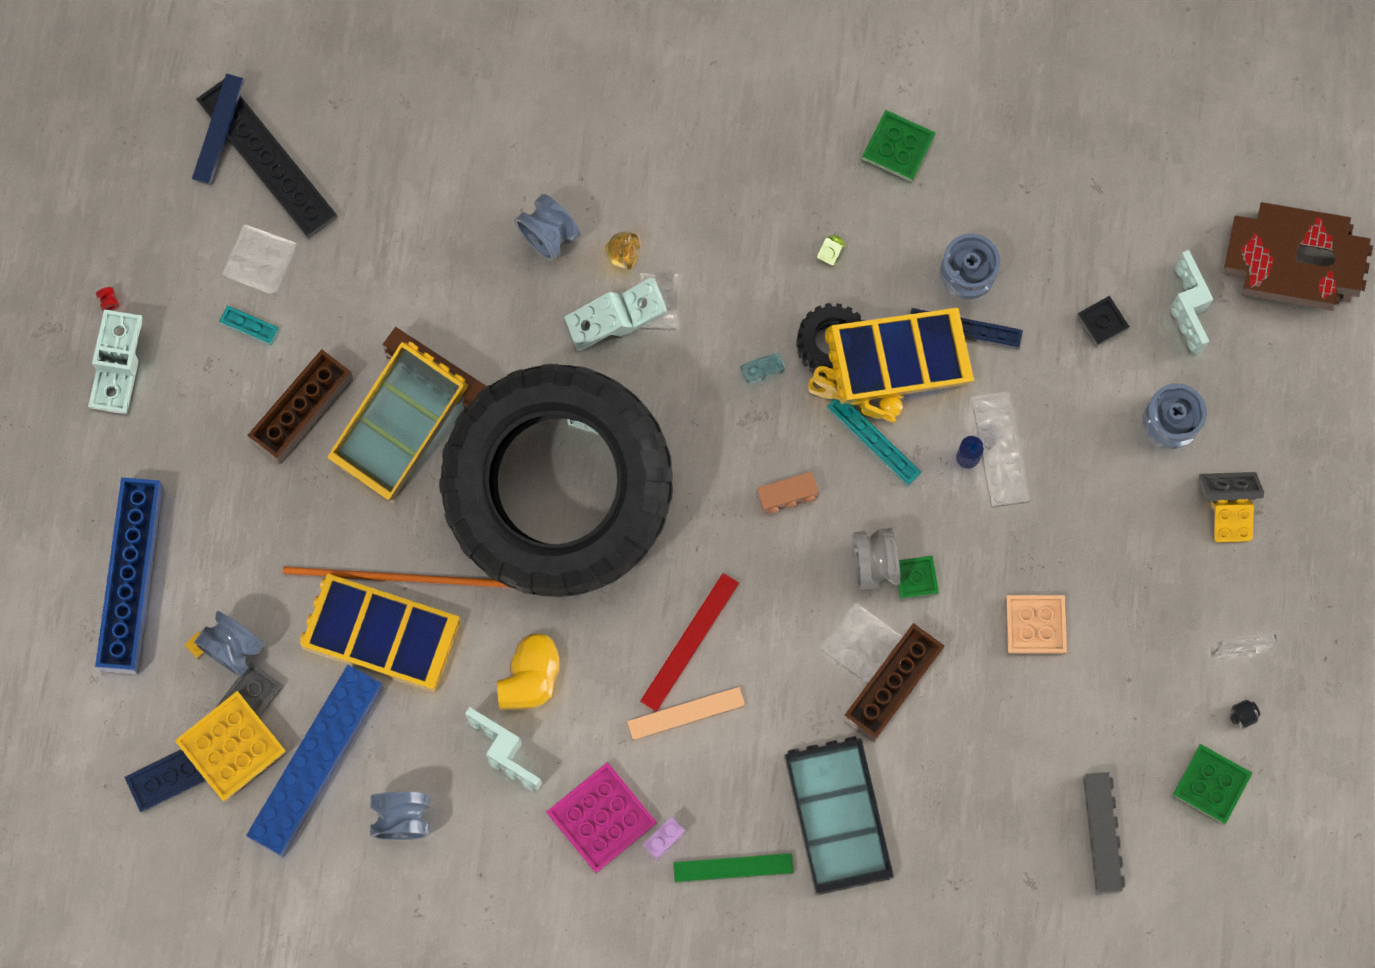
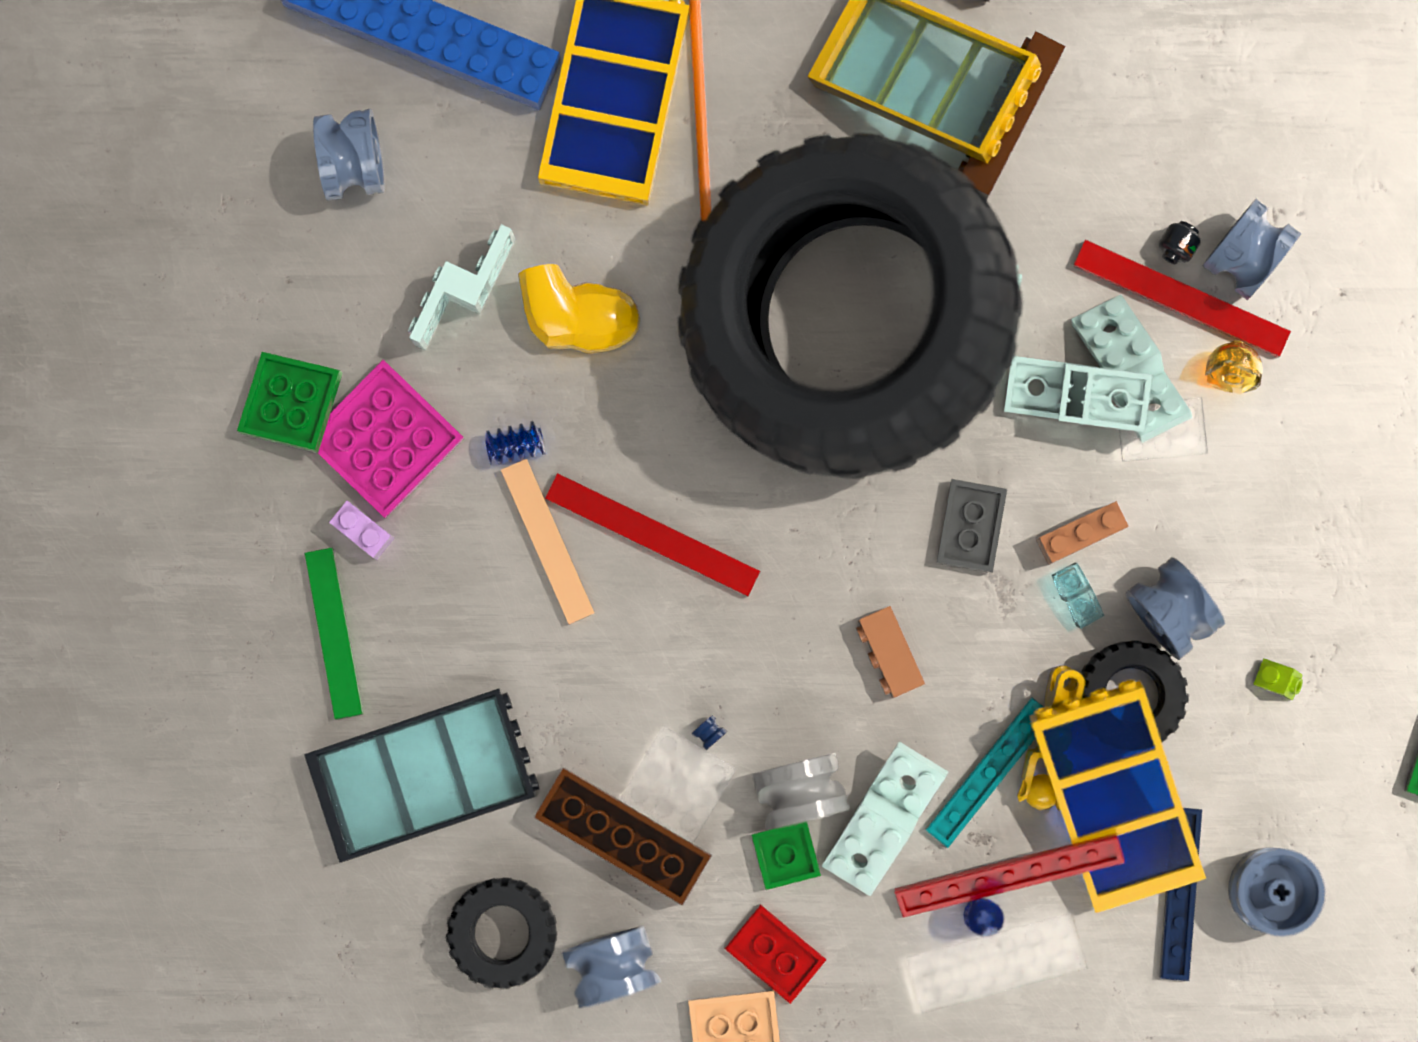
camera: 90 degrees right, 10 degrees up
none -> green plate [237,352,343,453]
none -> black tyre [446,877,558,989]
none -> clear blue piece [485,421,546,465]
none -> sand blue piece [562,926,661,1008]
none -> dark blue wheel [691,715,727,750]
none -> red tile [724,904,827,1004]
none -> light aqua bracket [822,742,948,896]
none -> red tile [894,833,1125,918]
none -> dark grey plate [936,479,1007,573]
none -> light aqua bracket [1004,356,1153,432]
none -> nougat brick [1036,501,1129,565]
none -> red tile [1073,239,1291,358]
none -> sand blue piece [1126,557,1225,660]
none -> black head [1159,221,1201,265]

